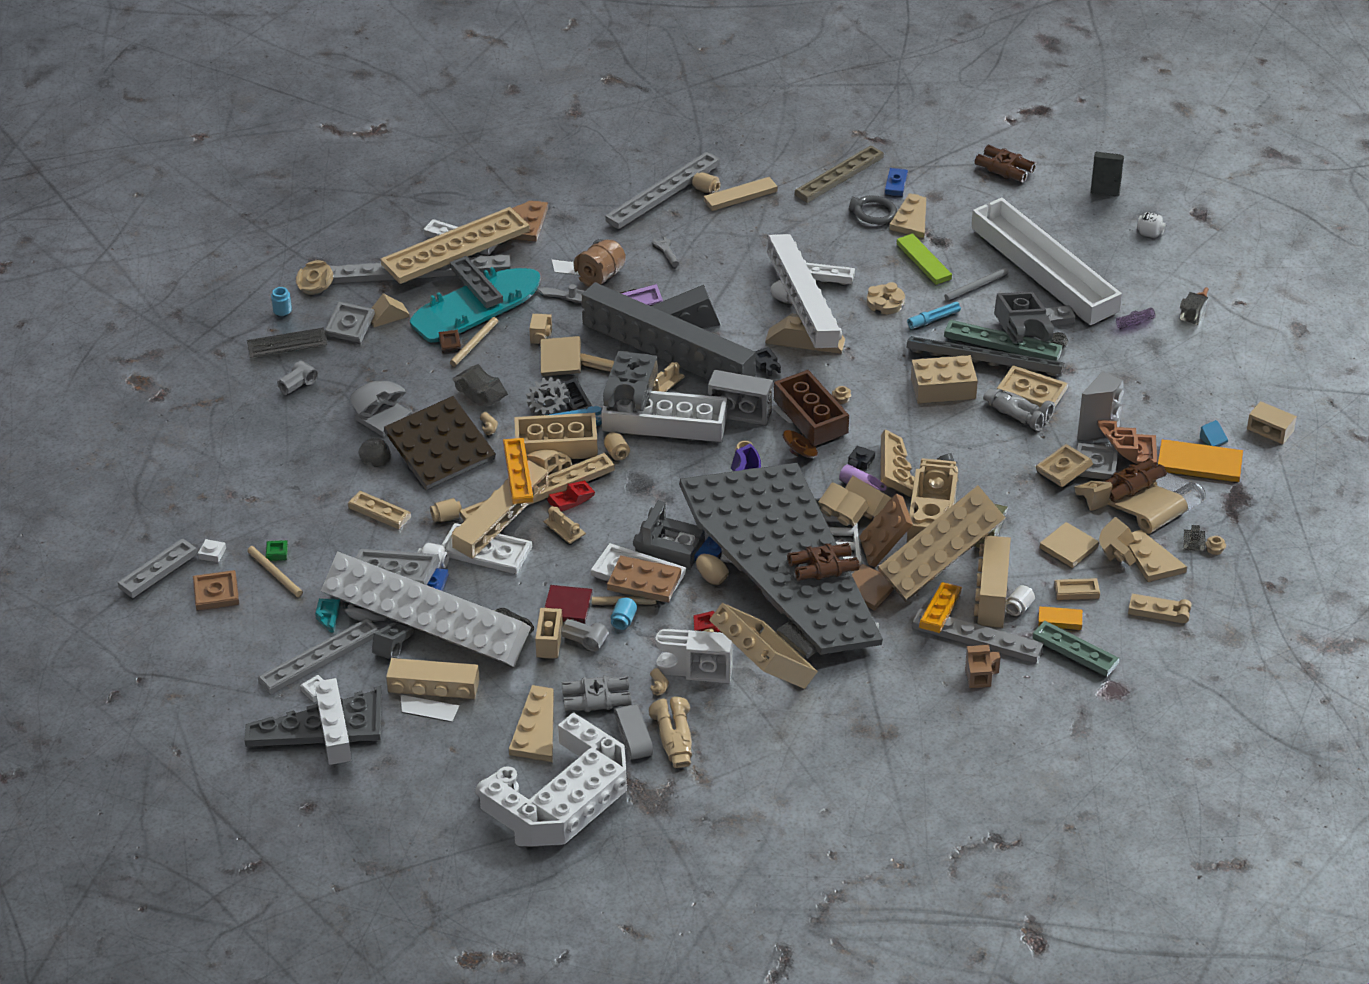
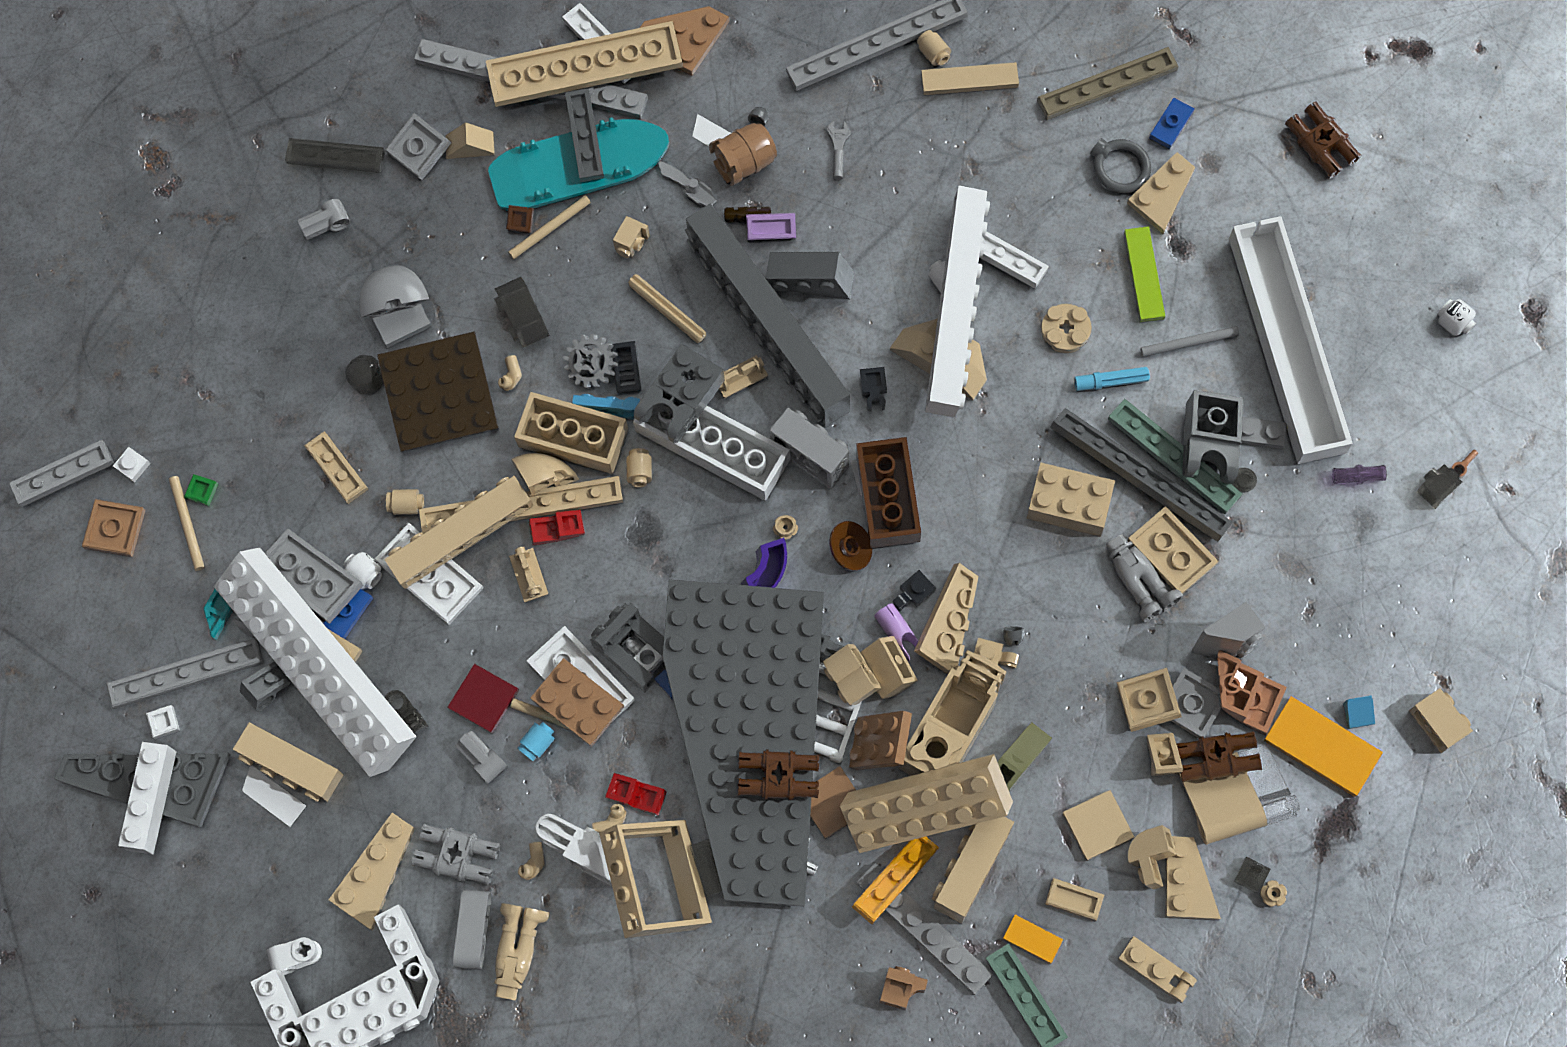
camera: 25 degrees right, 30 degrees up
medium azure brick [271,287,292,316] -> none
tan tile [296,260,333,295] -> none
light orange tile [503,438,533,504] -> none
tan brick [535,608,563,658] -> none
tan tile [541,336,581,376] -> none
tan animal [696,554,729,585] -> none
tan plate [832,386,851,404] -> none
white brick [1005,585,1035,616] -> none
pearl dark grey piece [1090,152,1124,196] -> none

